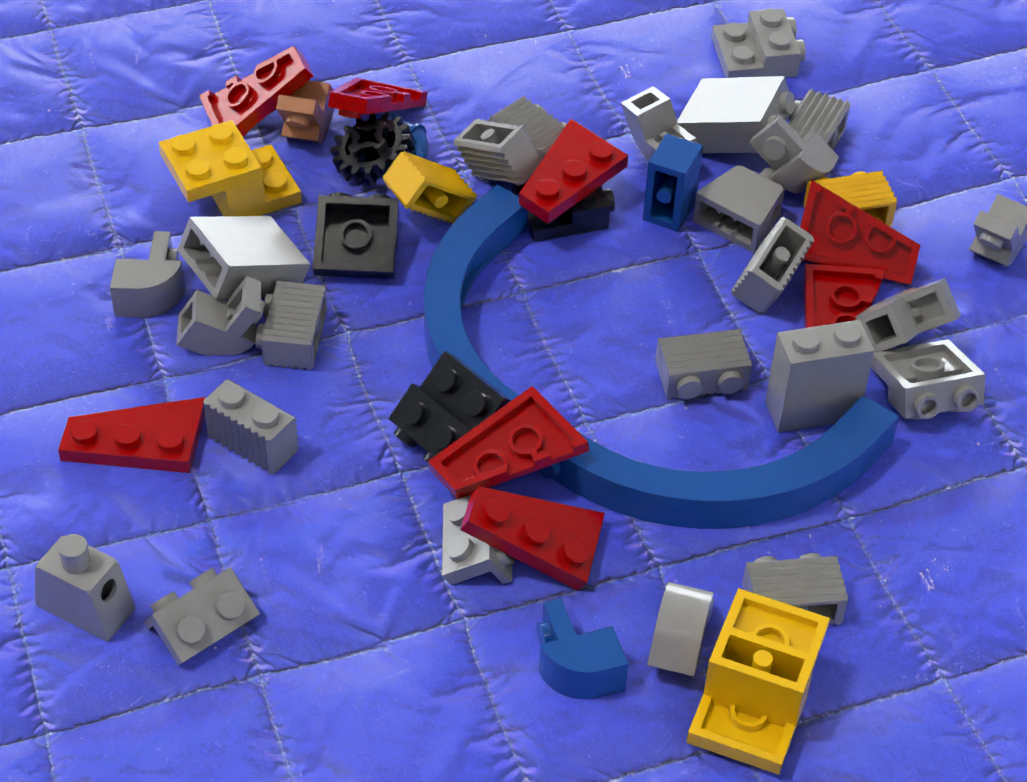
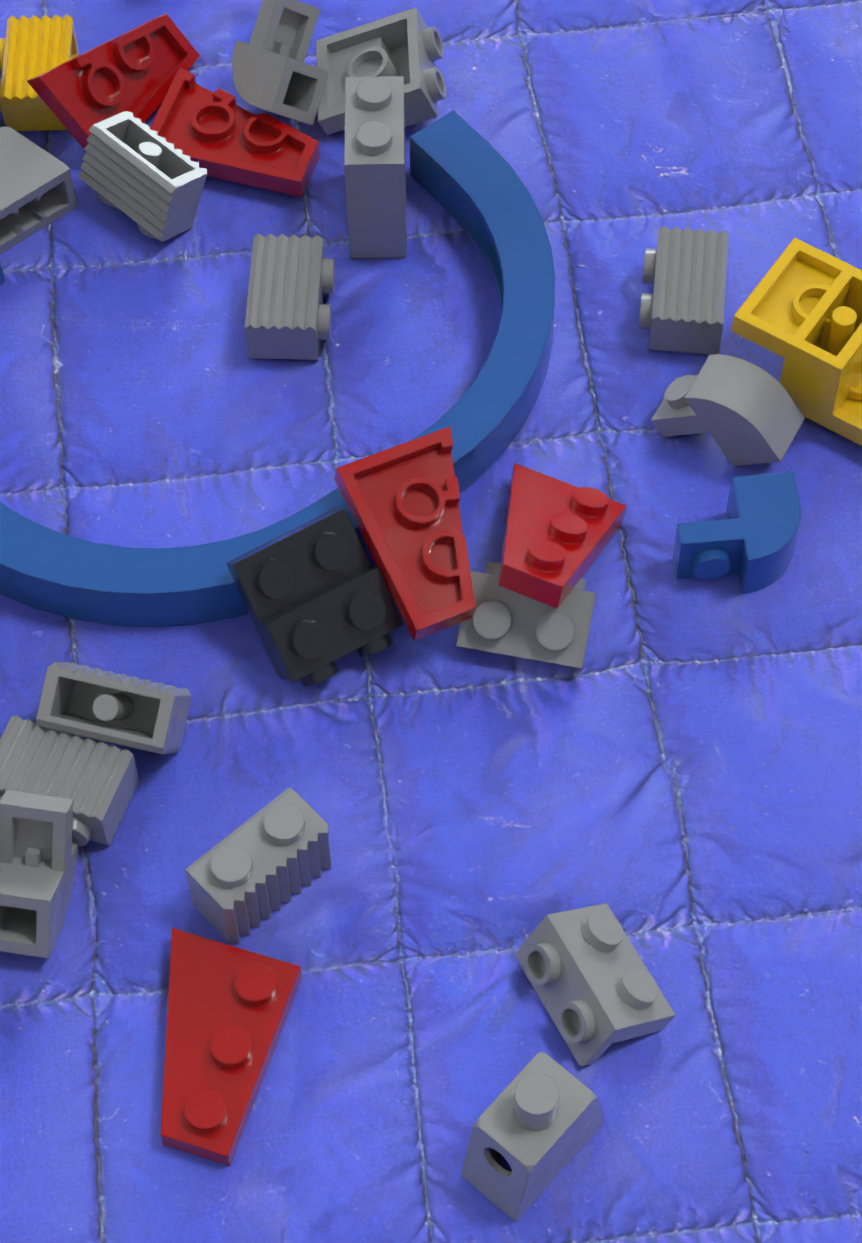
camera: 75 degrees left, 10 degrees up
none -> light grey brick [36,662,192,755]

